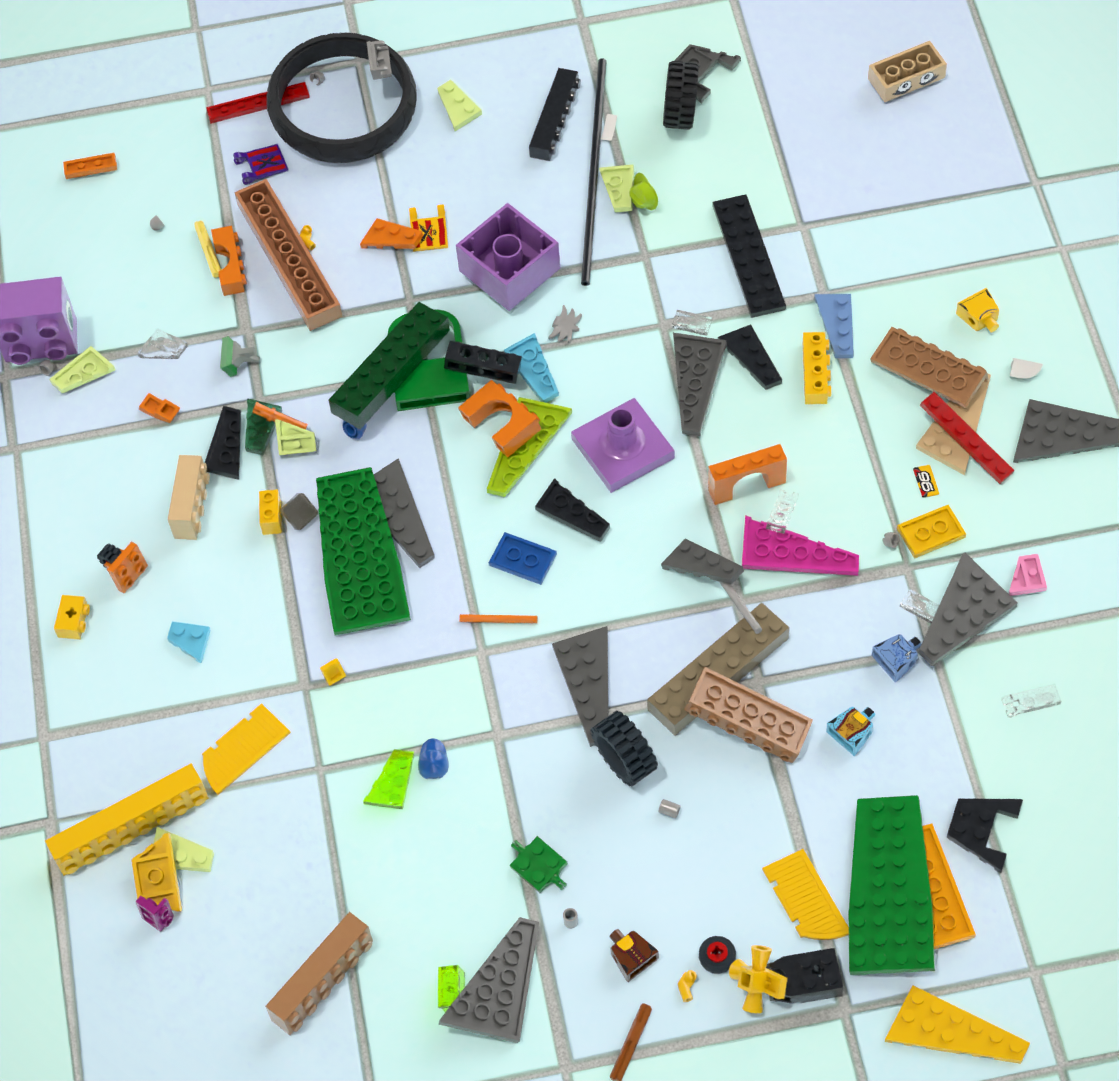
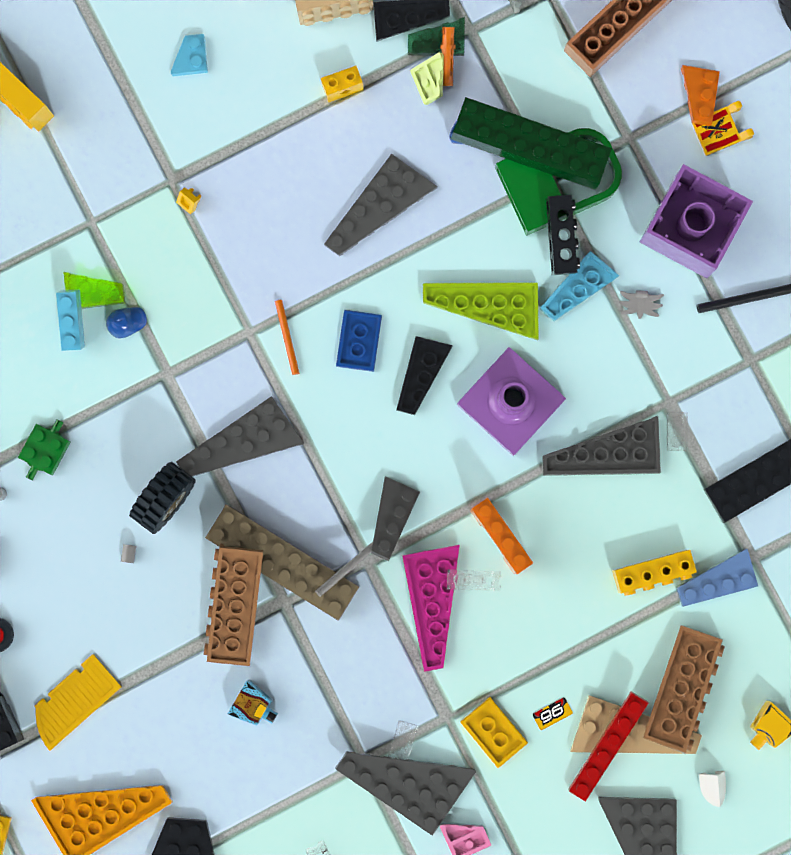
camera: 75 degrees right, 25 degrees up
yellow piece [202,703,291,795] -> none
clear smoke piece [280,493,318,530] -> none
yellow arm [300,225,316,251] -> none
green wing [316,467,411,636] -> none
orange arch [458,380,541,457] -> none
black wing [718,324,782,390] -> none
green wing [848,795,935,975] -> none
medium blue torso [871,634,921,682] -> none
light grey hinge [882,532,899,548] -> none
none -> medium azure brick [56,289,85,351]

